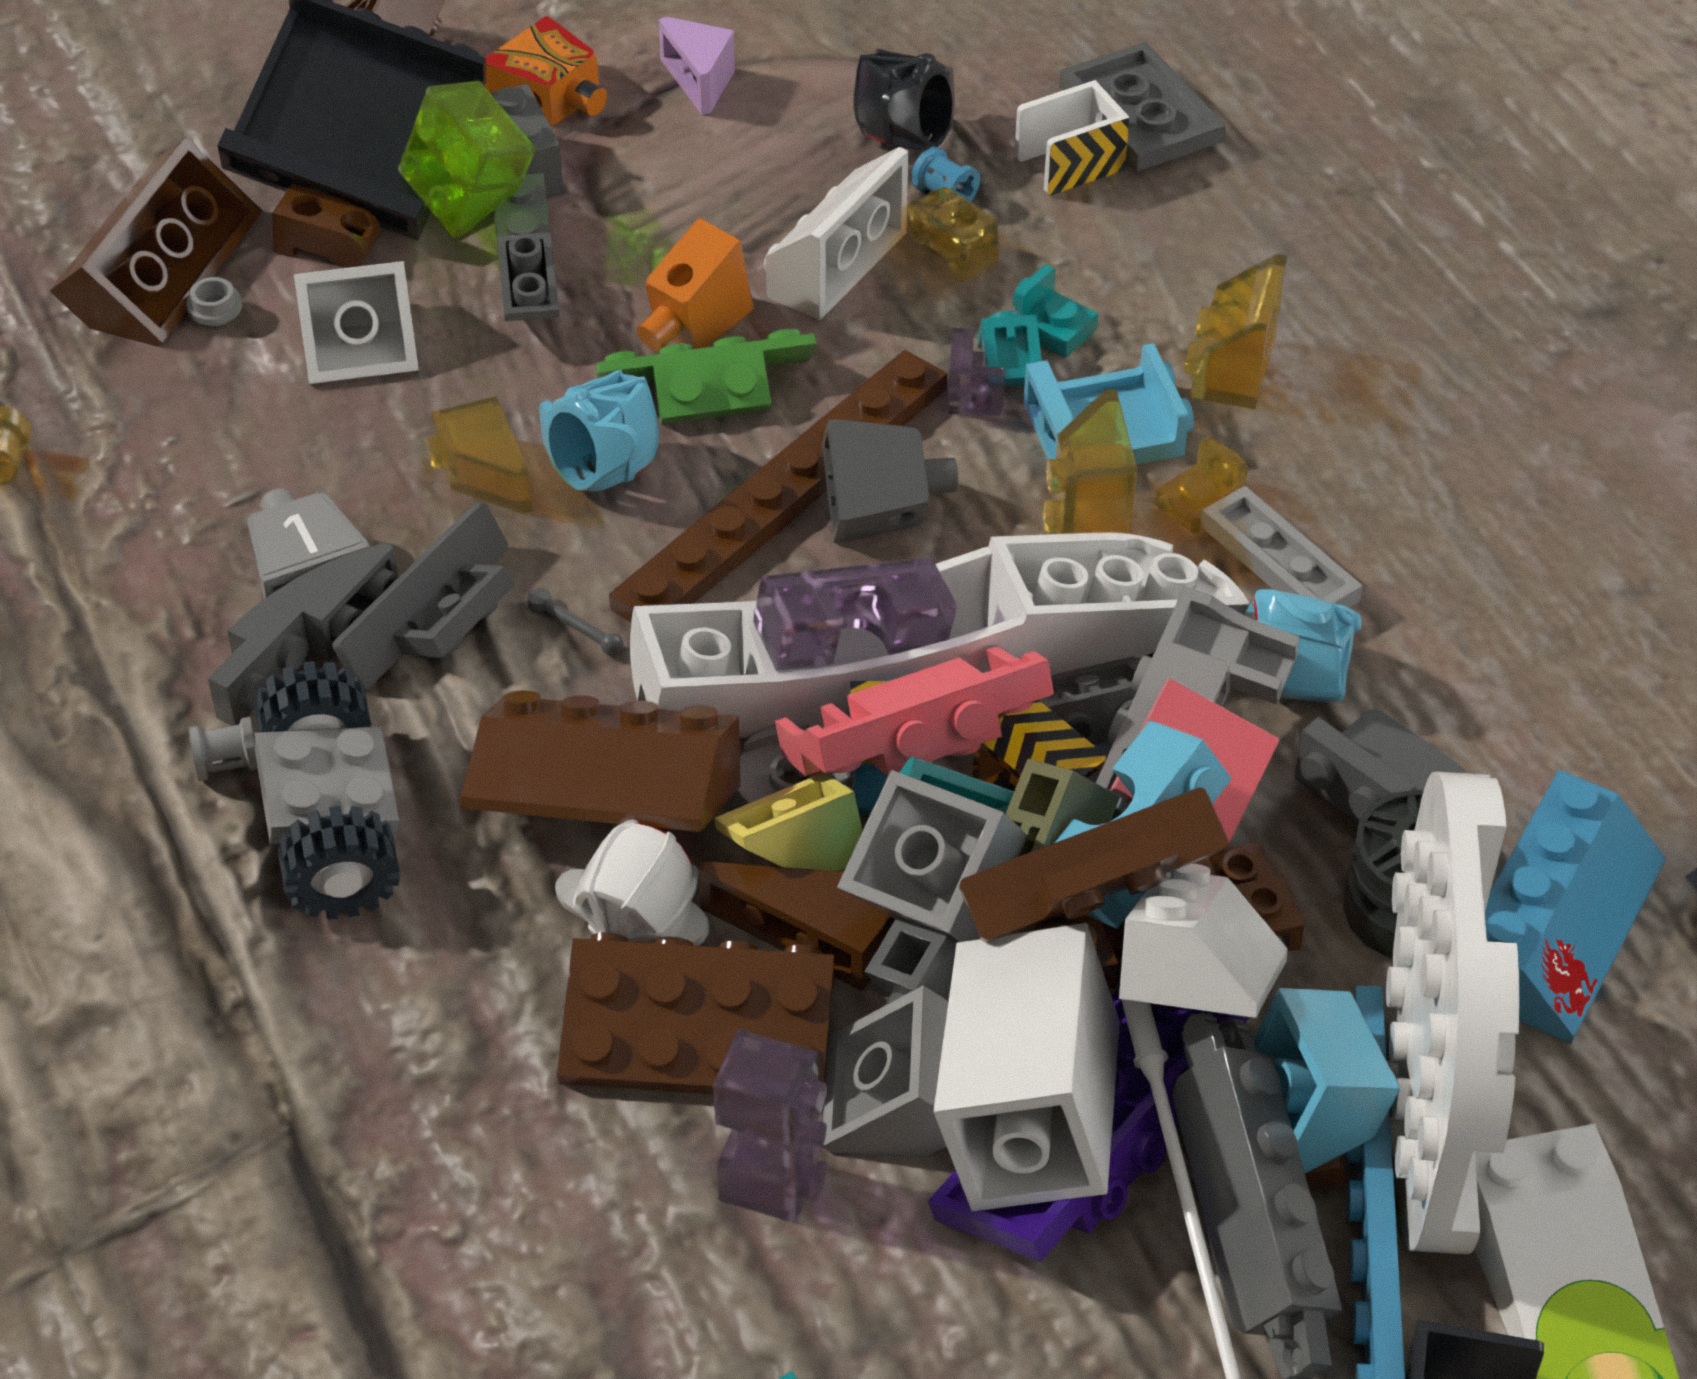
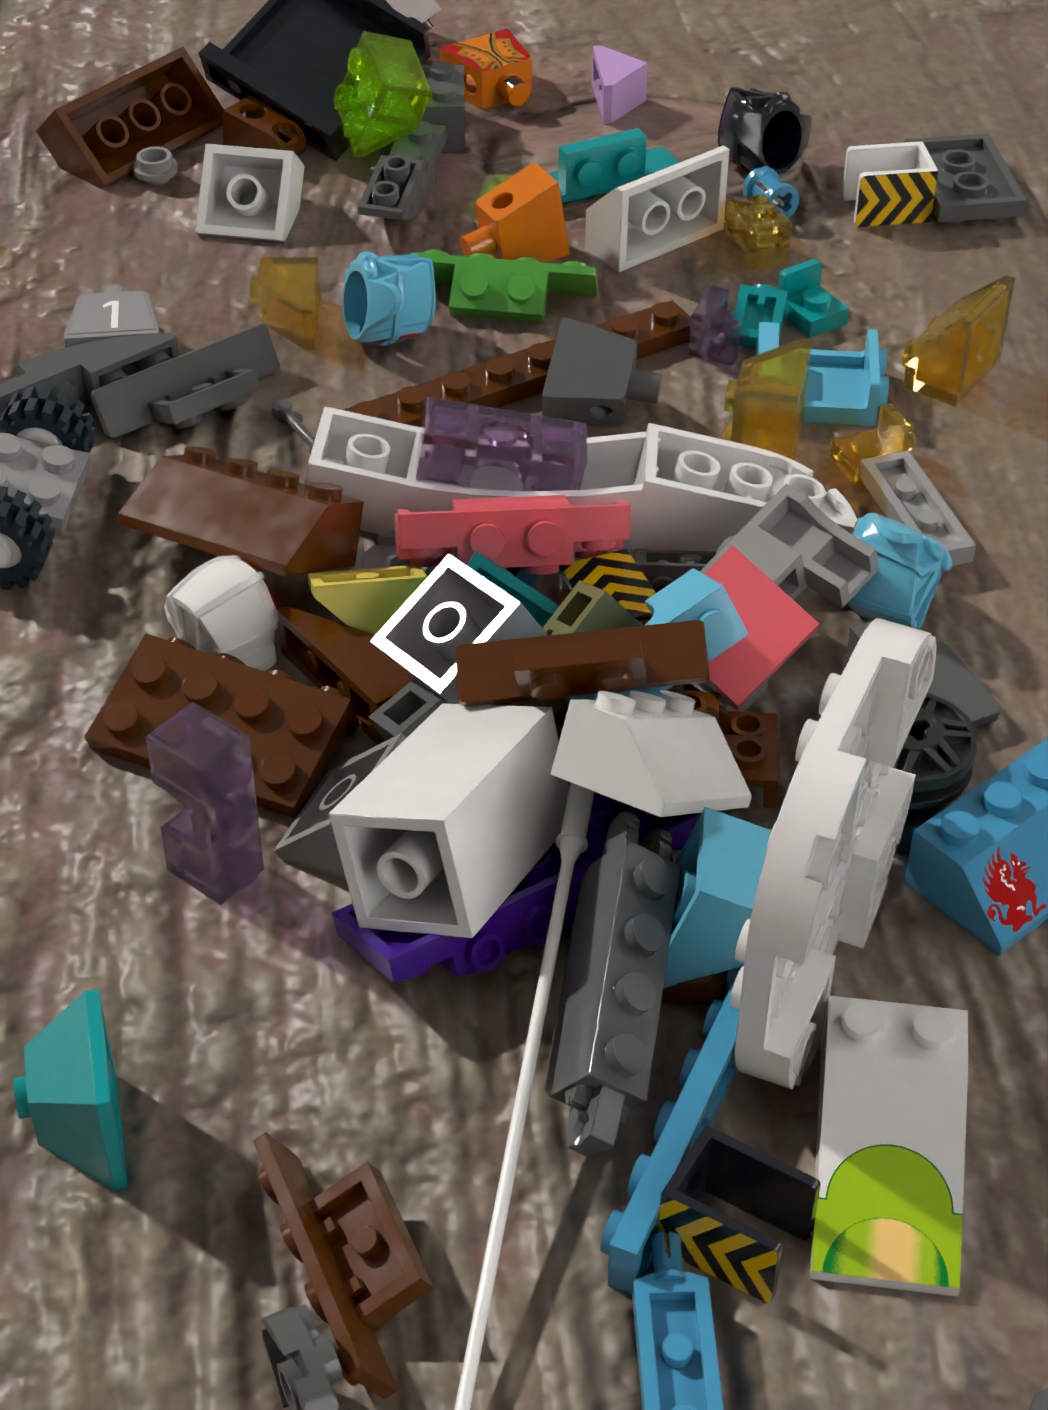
camera: 20 degrees right, 5 degrees down
none -> teal bracket [548,128,680,203]

